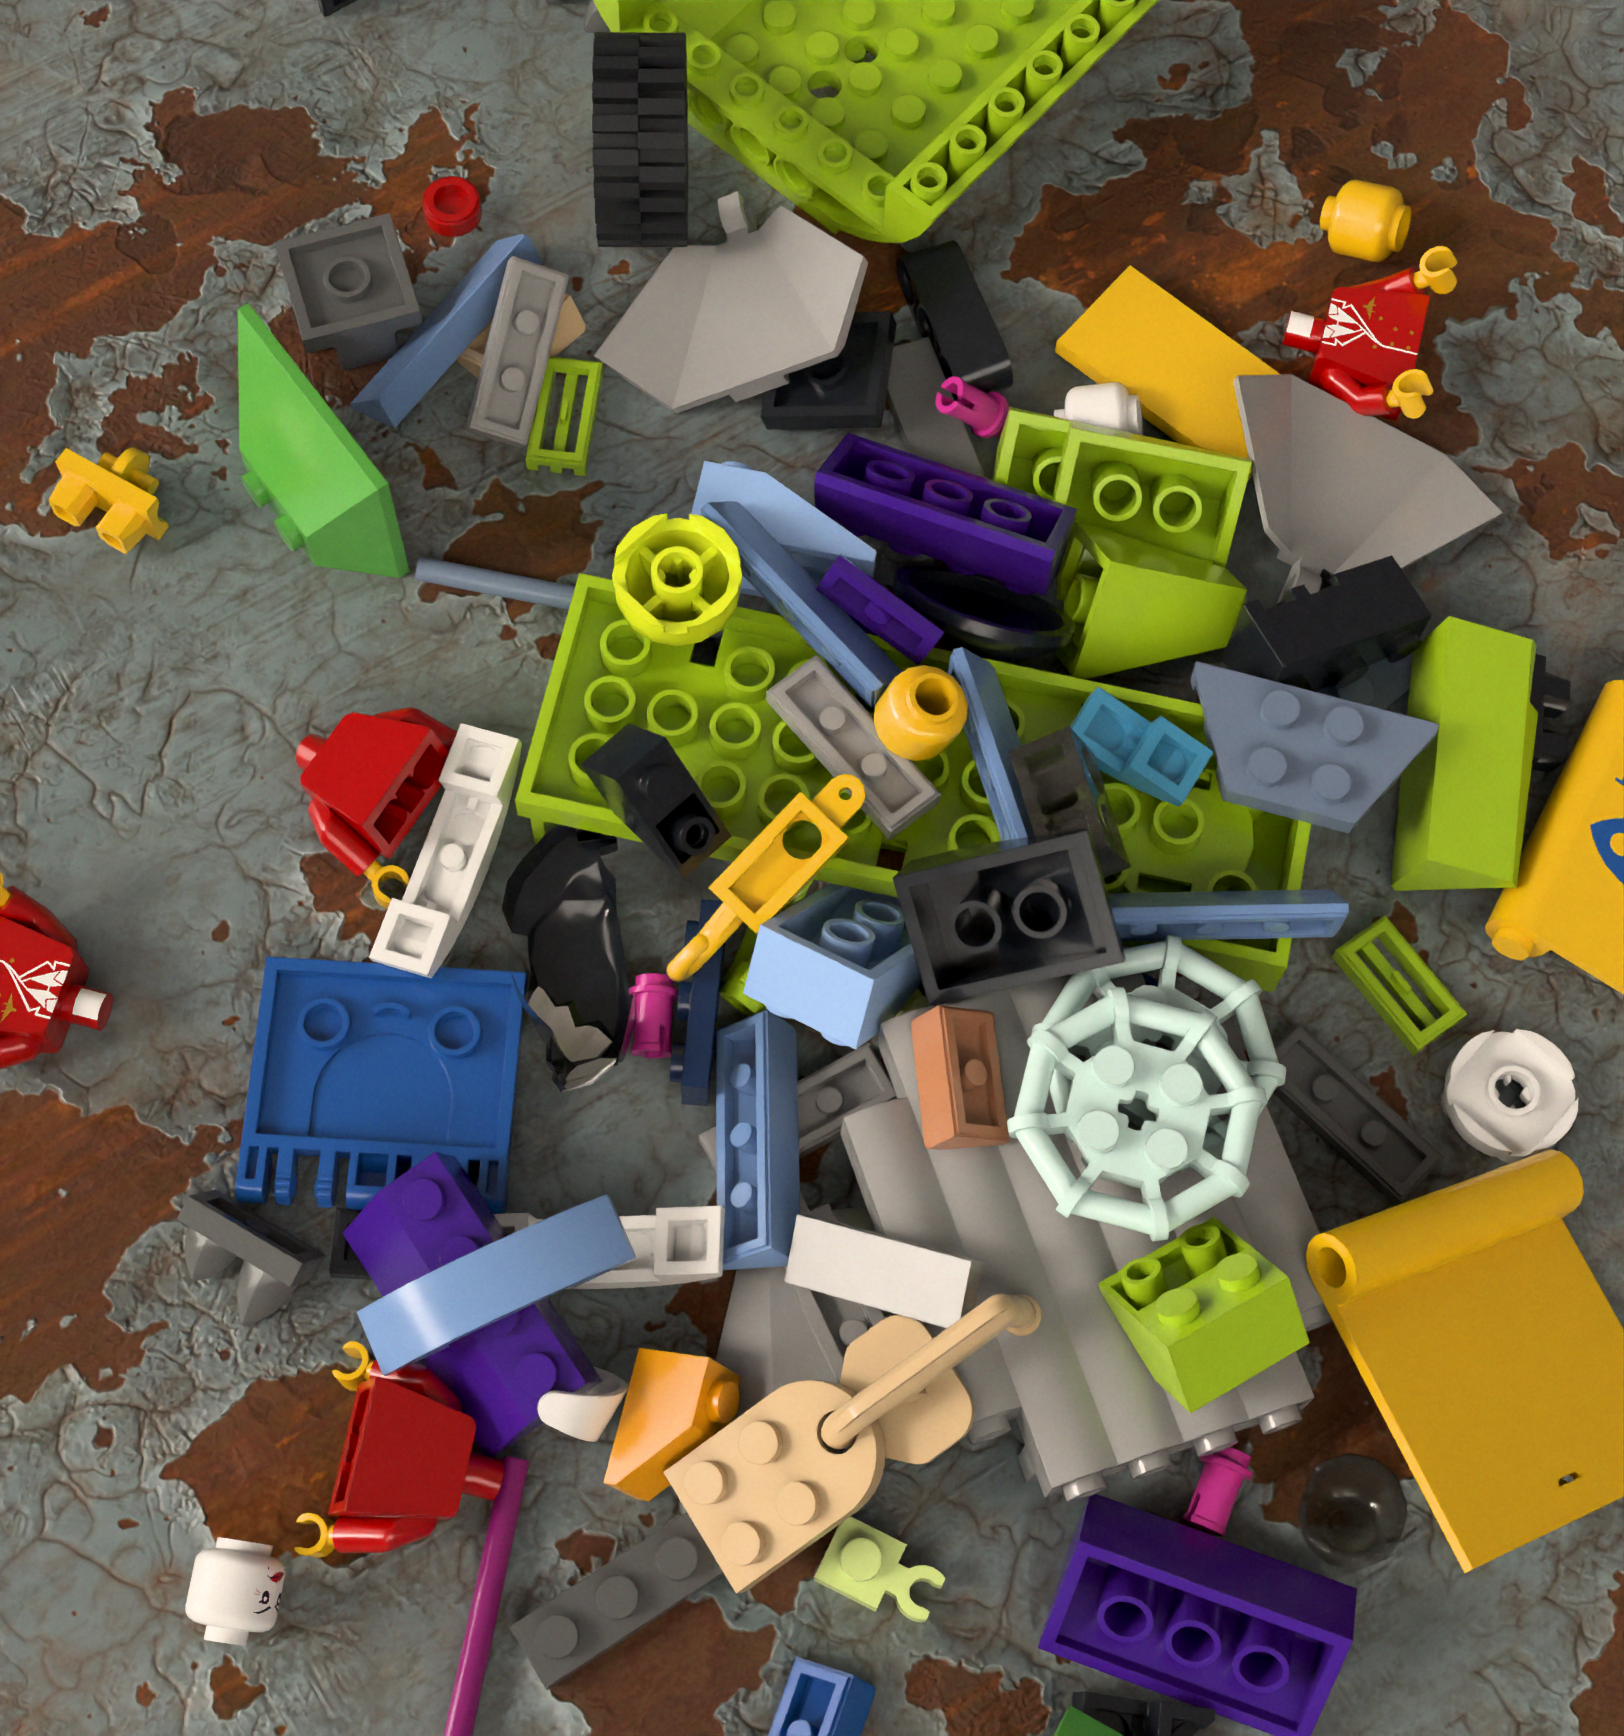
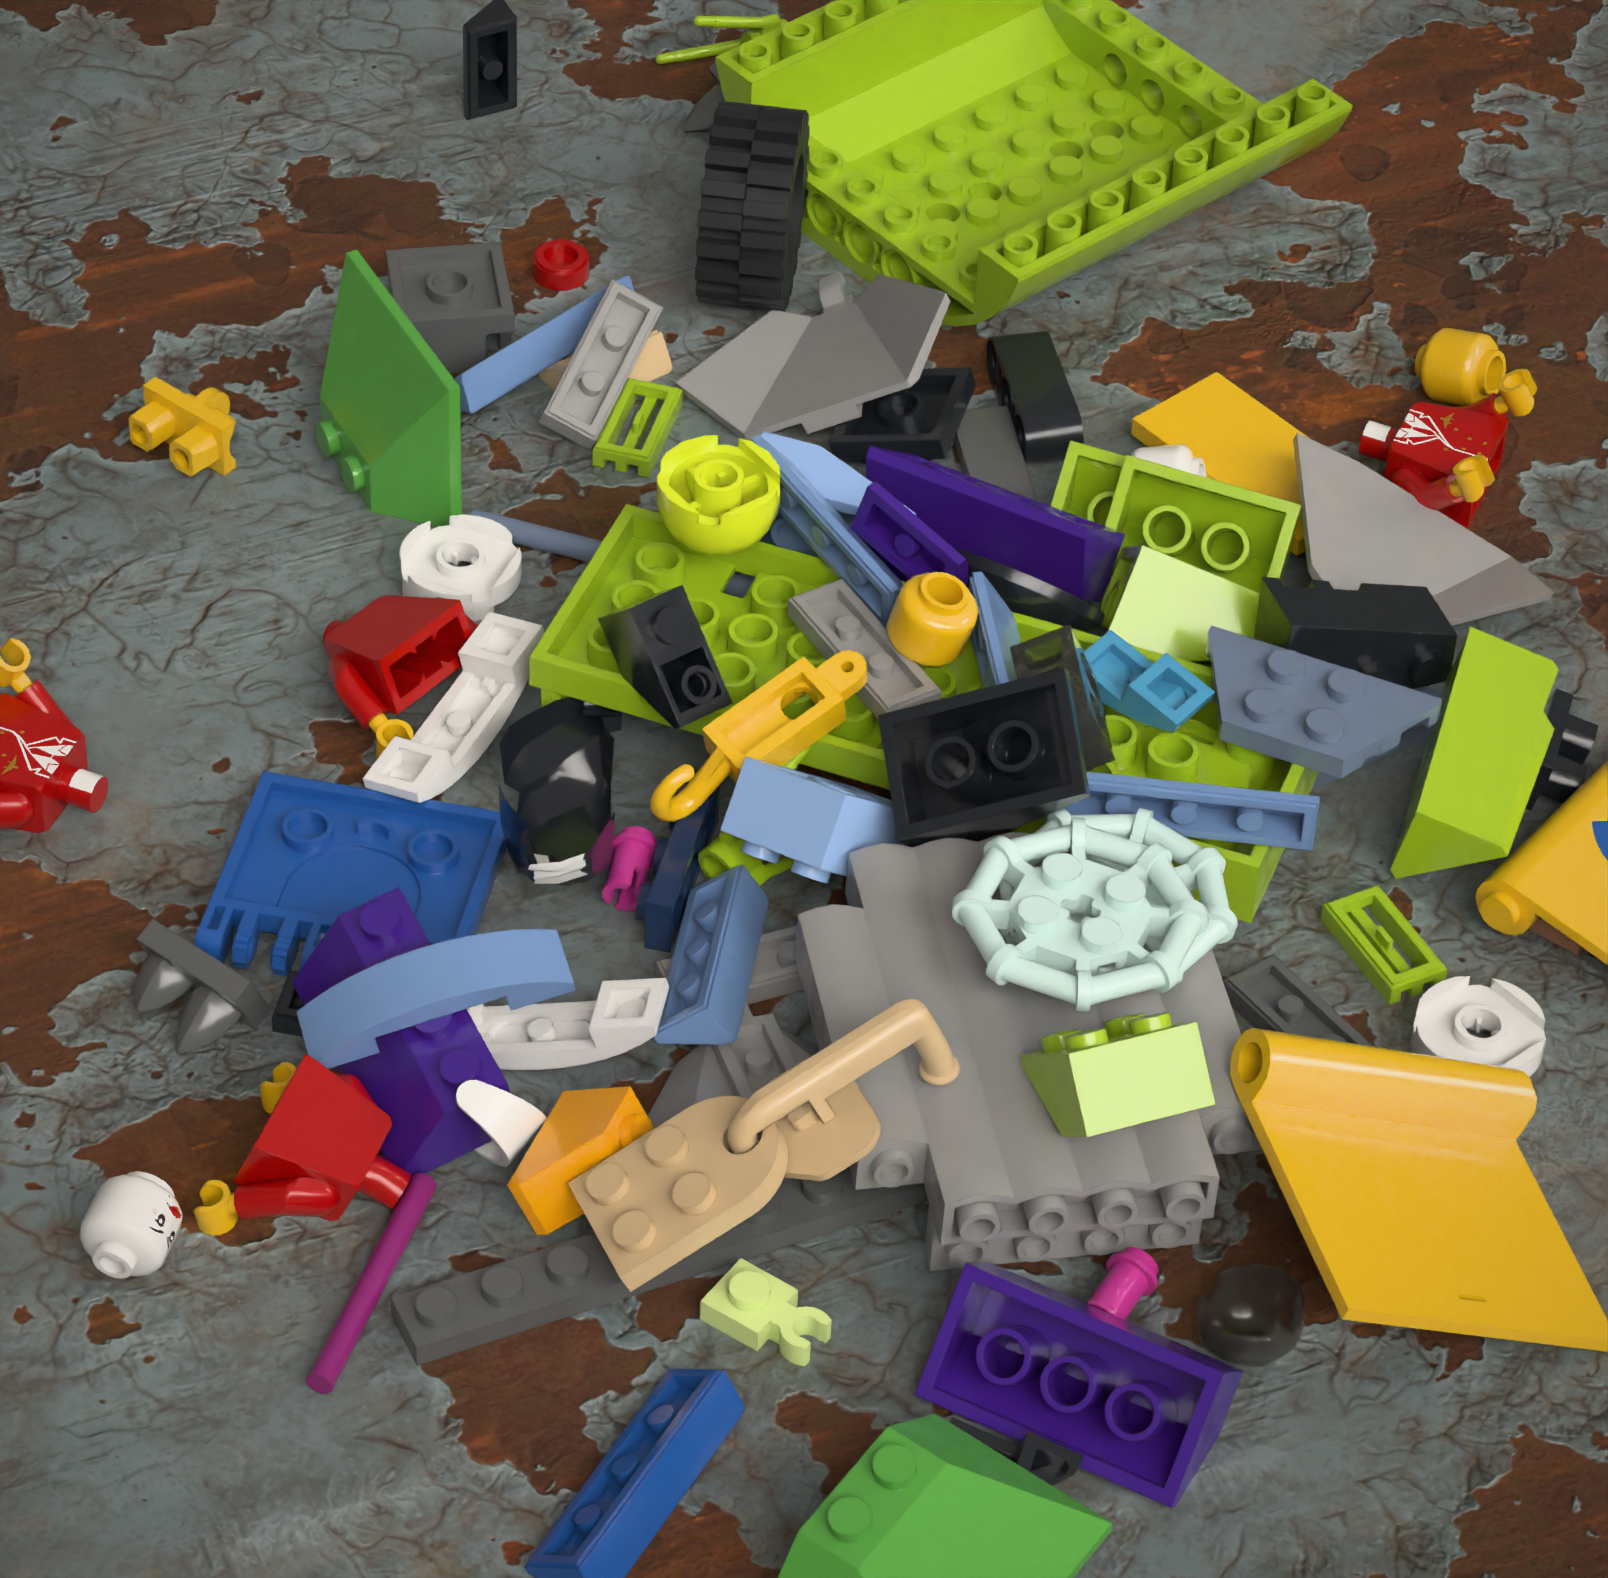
camera: 10 degrees right, 25 degrees down
tile [784,1214,984,1328] -> none
nougat slope [911,1005,1010,1150] -> none
dark pink pin [936,376,1010,438] -> none
none -> white plate [399,514,522,621]

